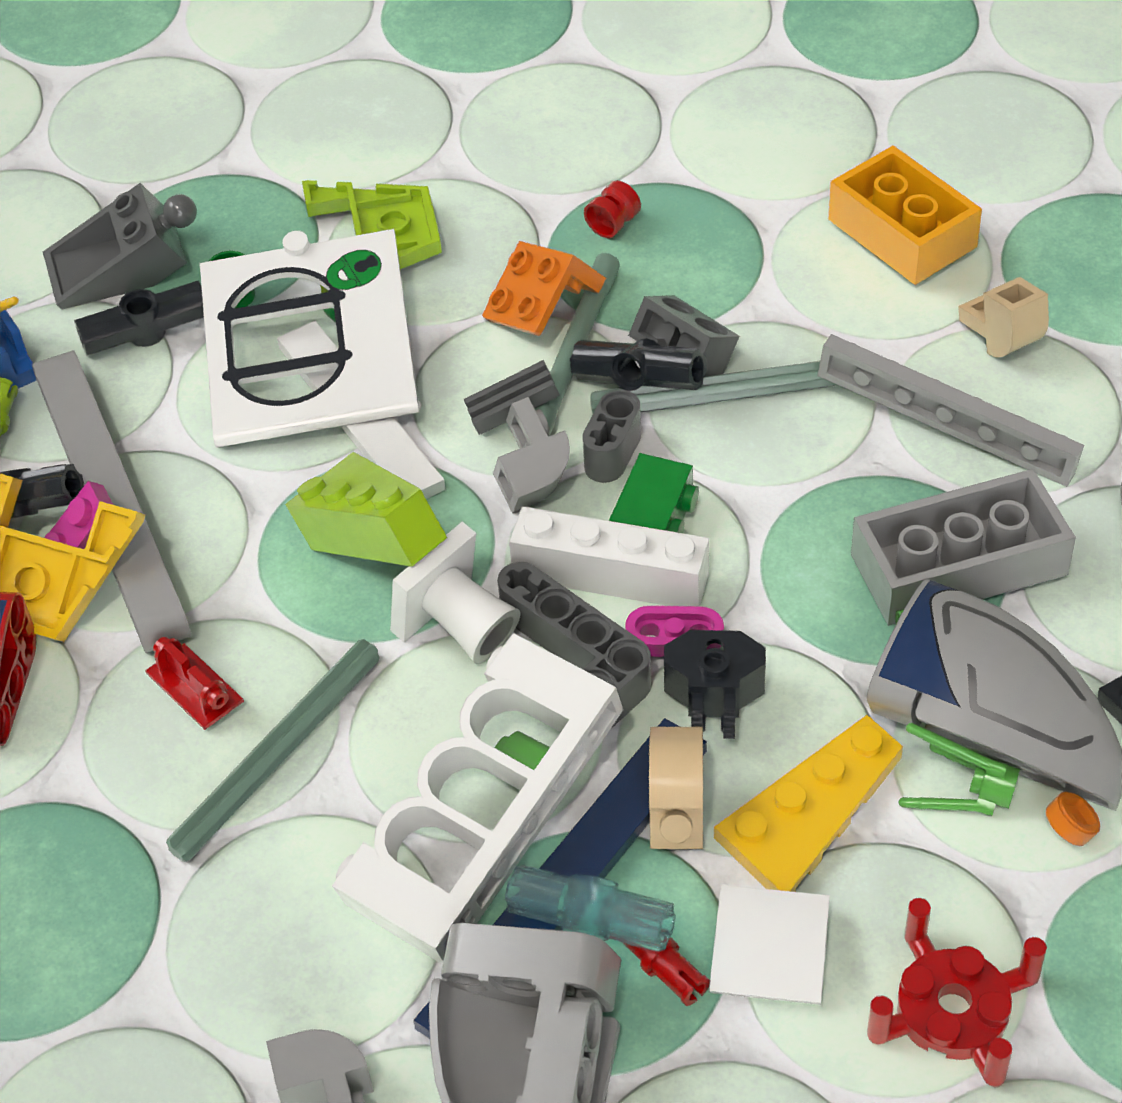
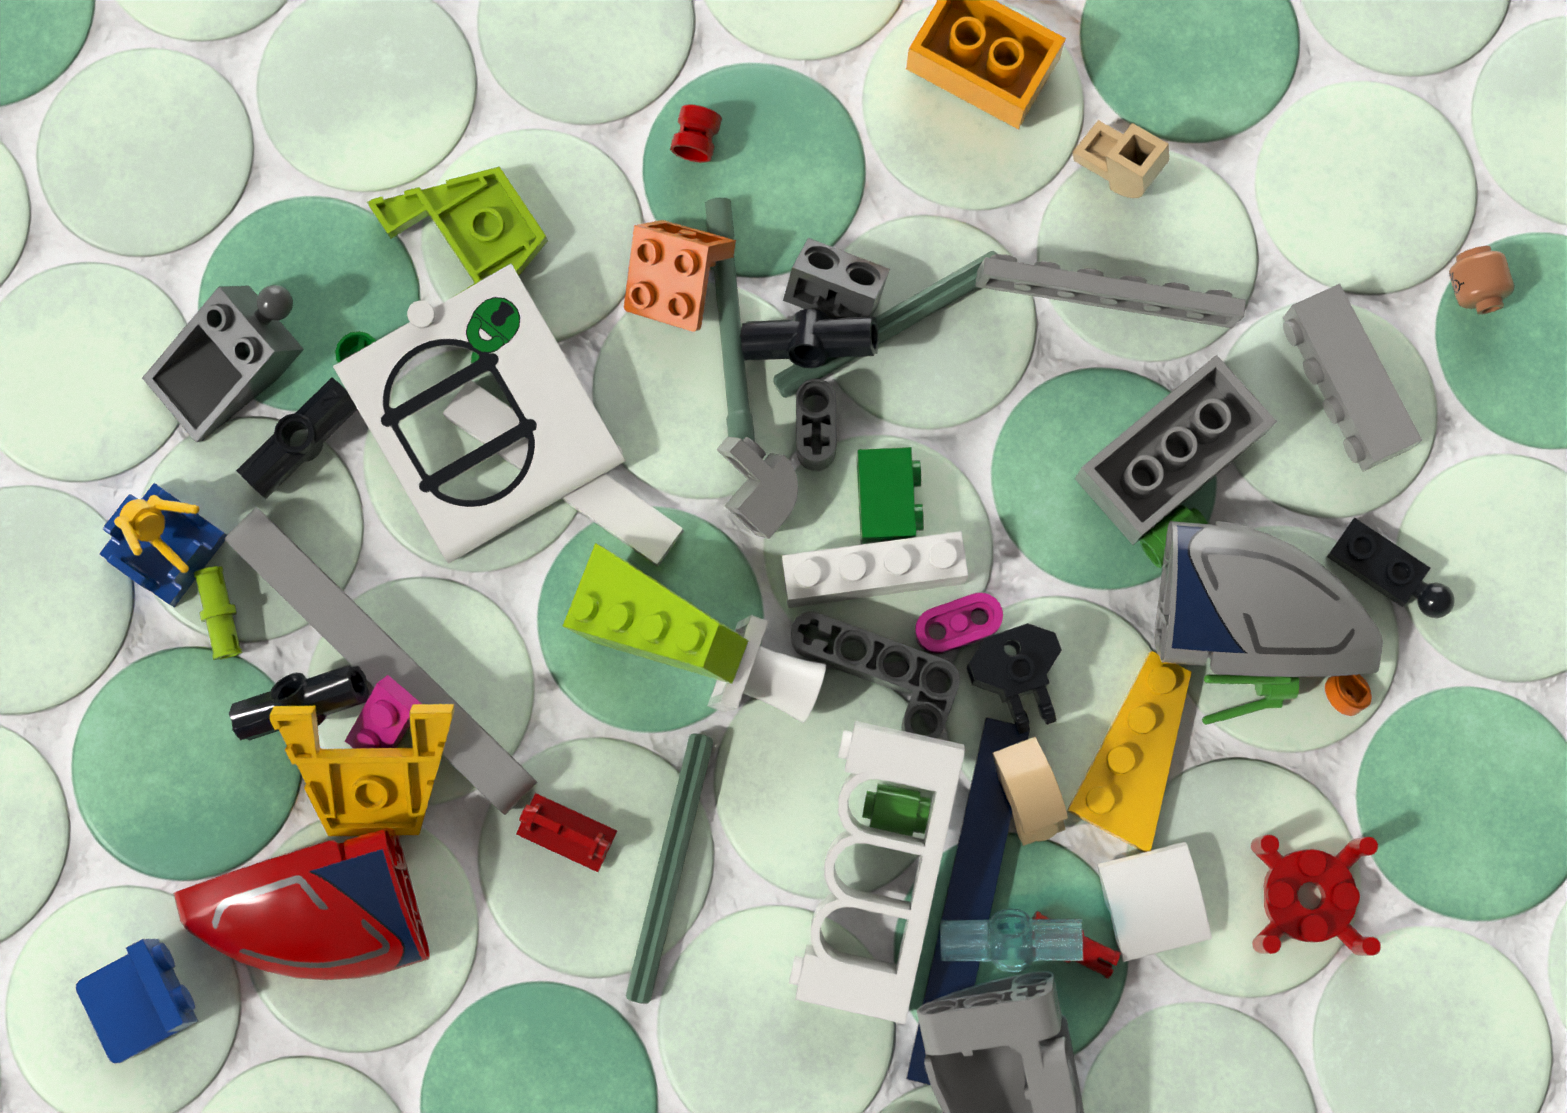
camera: 25 degrees left, 30 degrees up
dark grey tile [464,360,560,435] -> none

